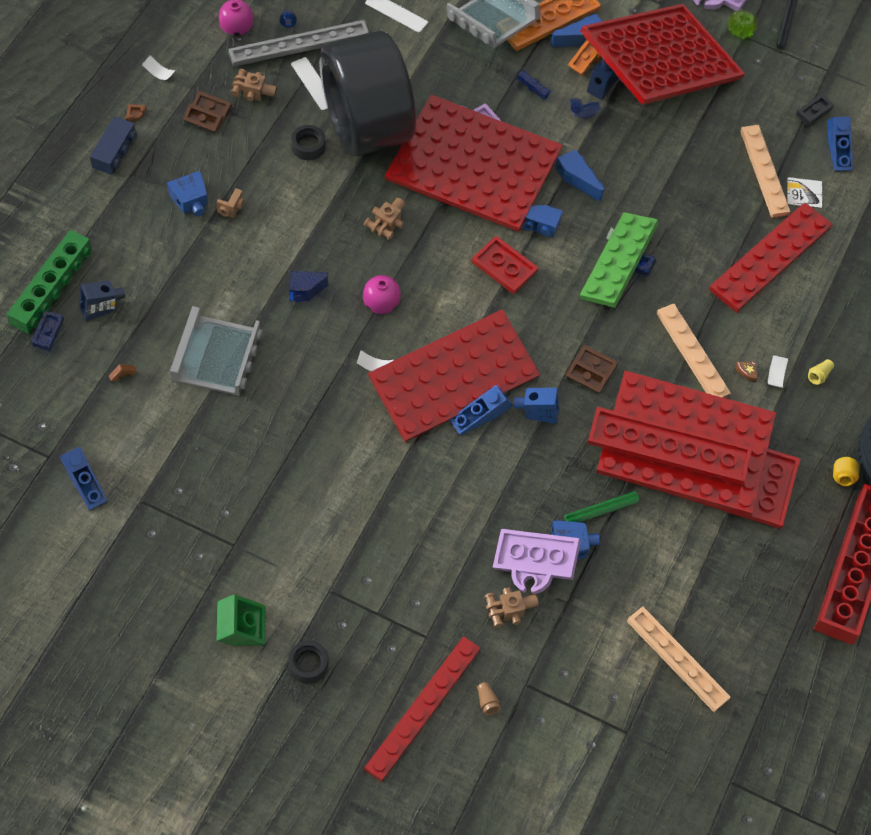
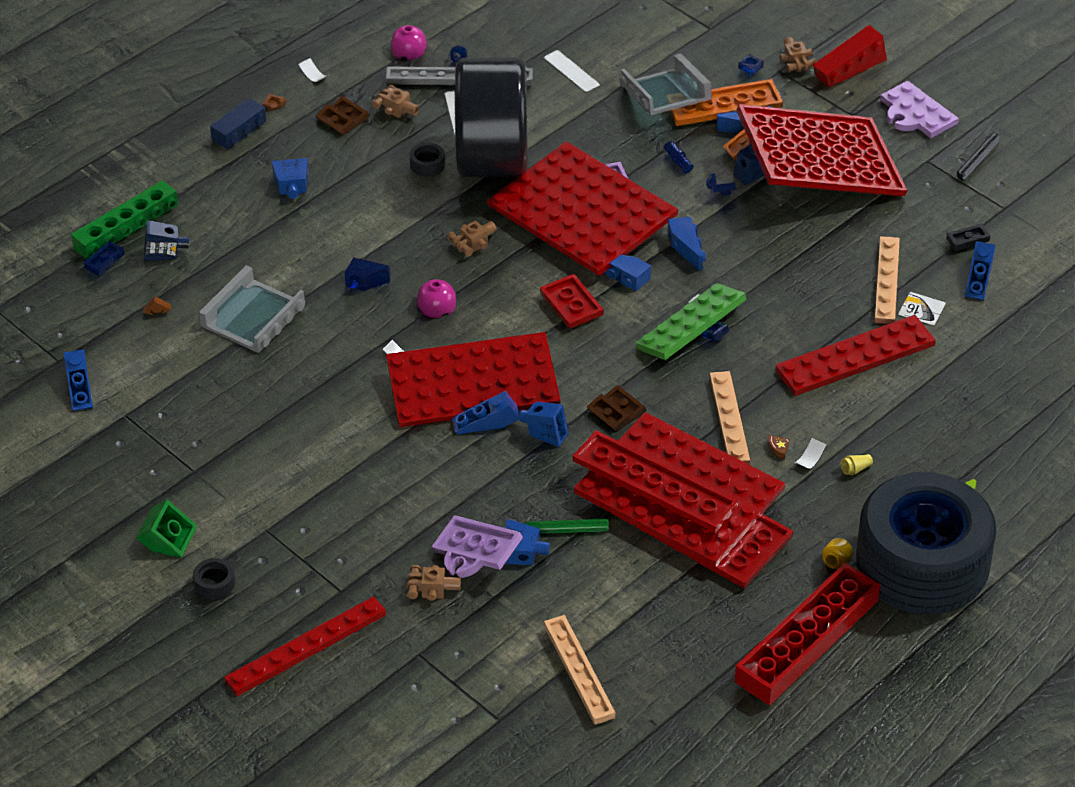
camera: 25 degrees right, 15 degrees down
medium nougat bracket [216,188,245,218] -> none
medium nougat cone [477,682,501,716] -> none
clear neon green gear [728,9,758,38] -> none

